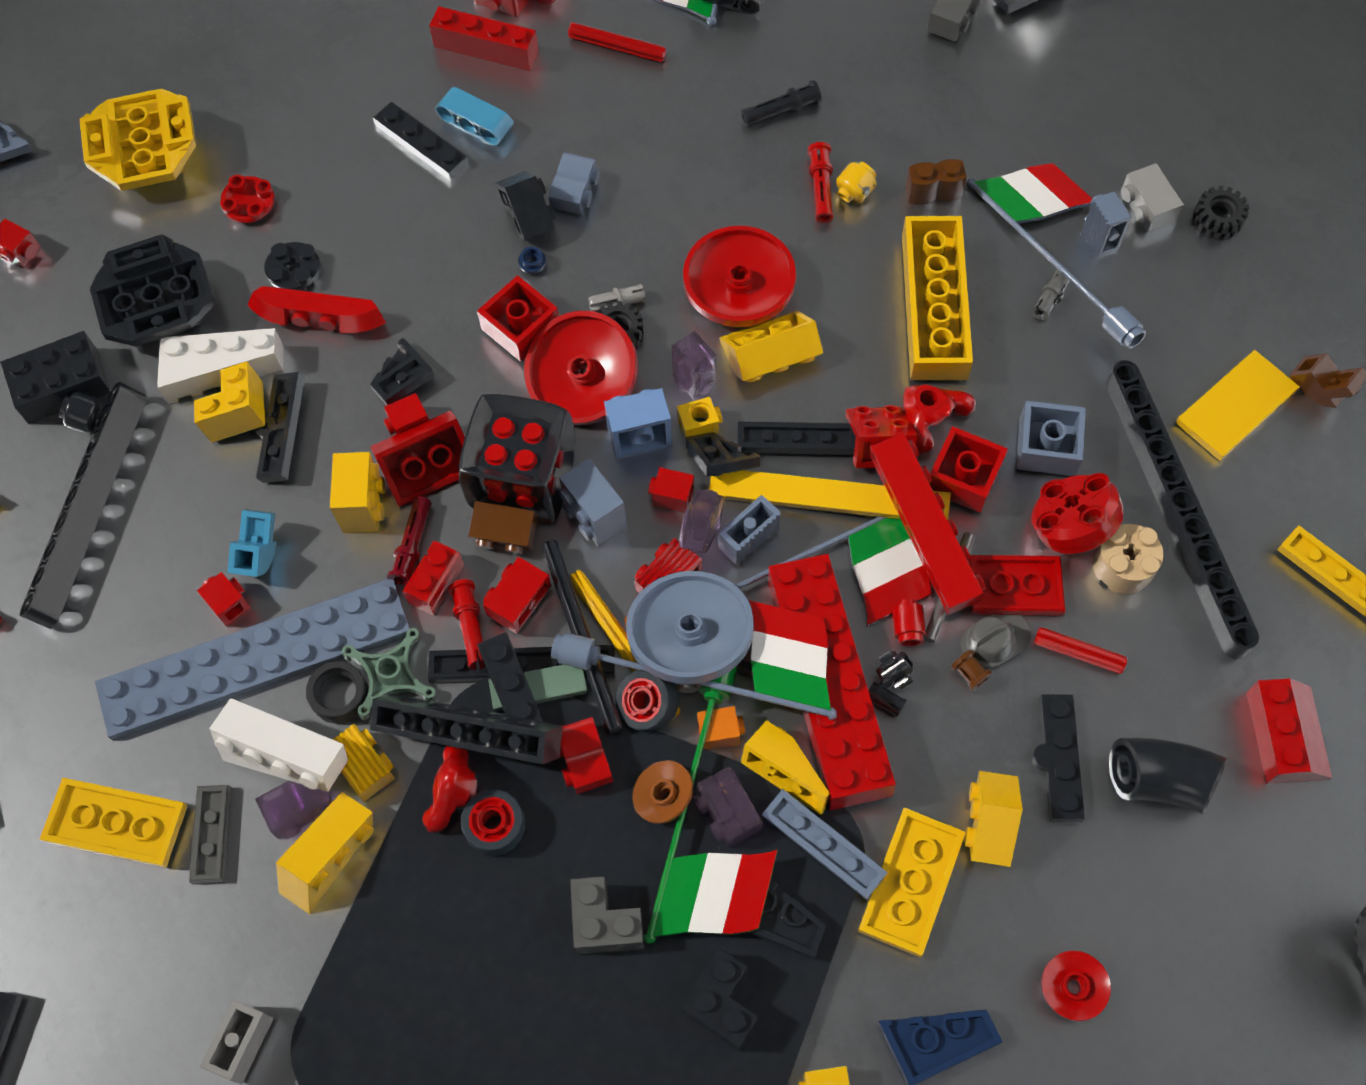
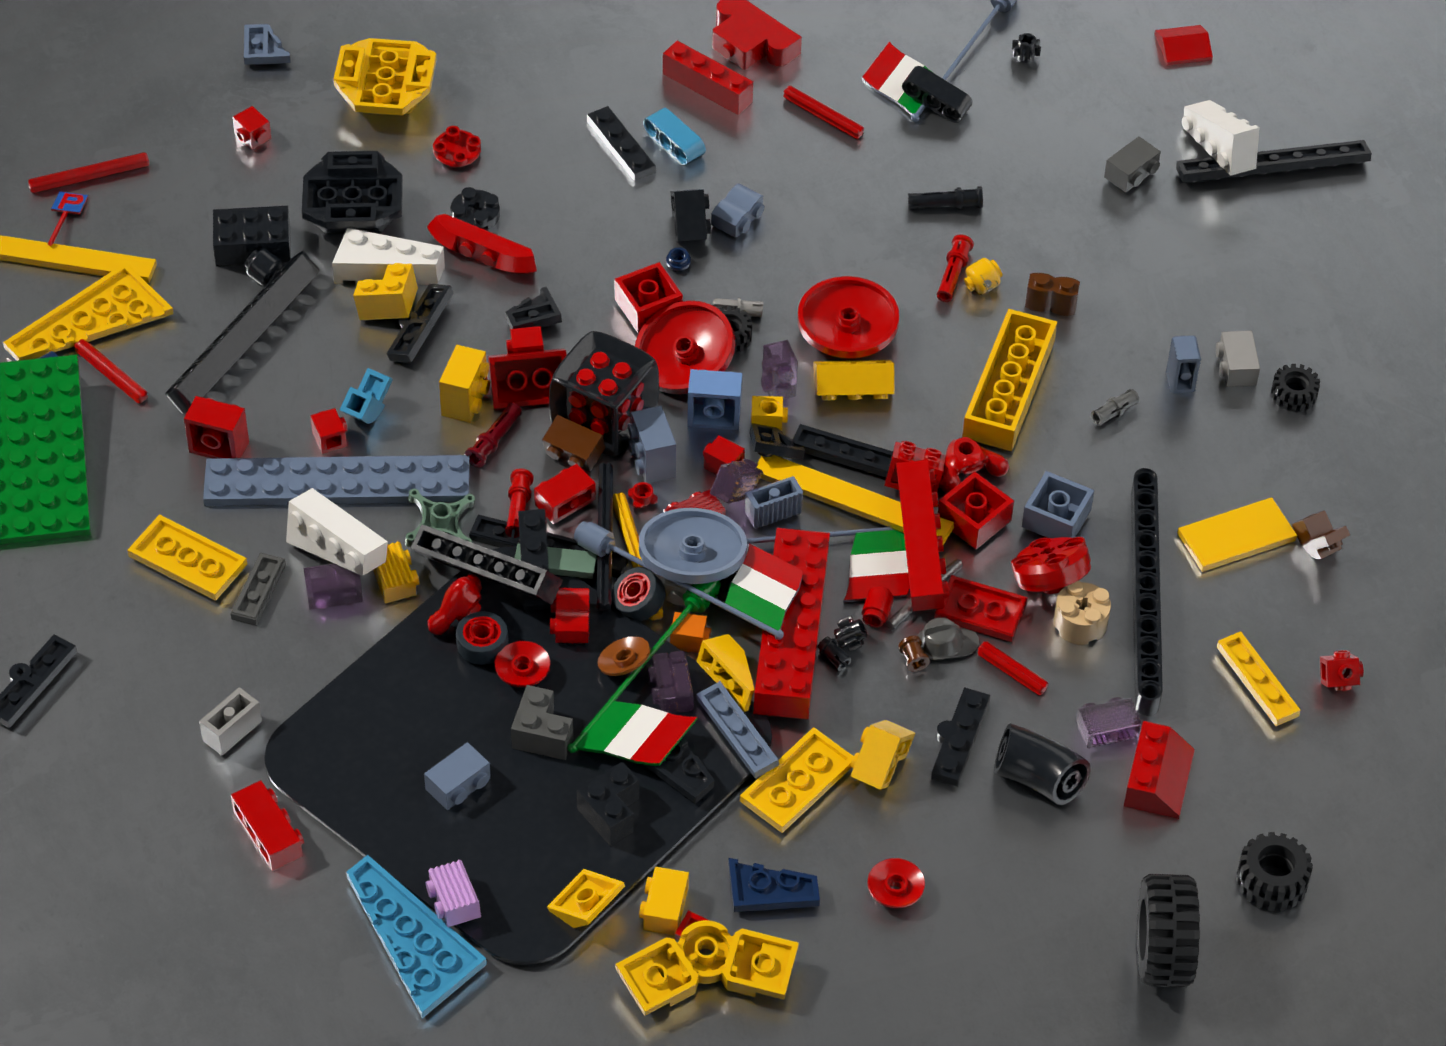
camera: 15 degrees right, 15 degrees down
yellow wedge [276,792,374,915] -> none
black tyre [306,661,369,724] -> none
red brick [402,540,465,615] -> none
flag [966,163,1146,349] -> none
none -> red brick [184,396,249,459]
none -> sand blue brick [424,742,490,810]
none -> red dish [495,641,550,687]
none -> red plate [628,482,658,509]
none -> clear purple brick [1076,697,1142,749]

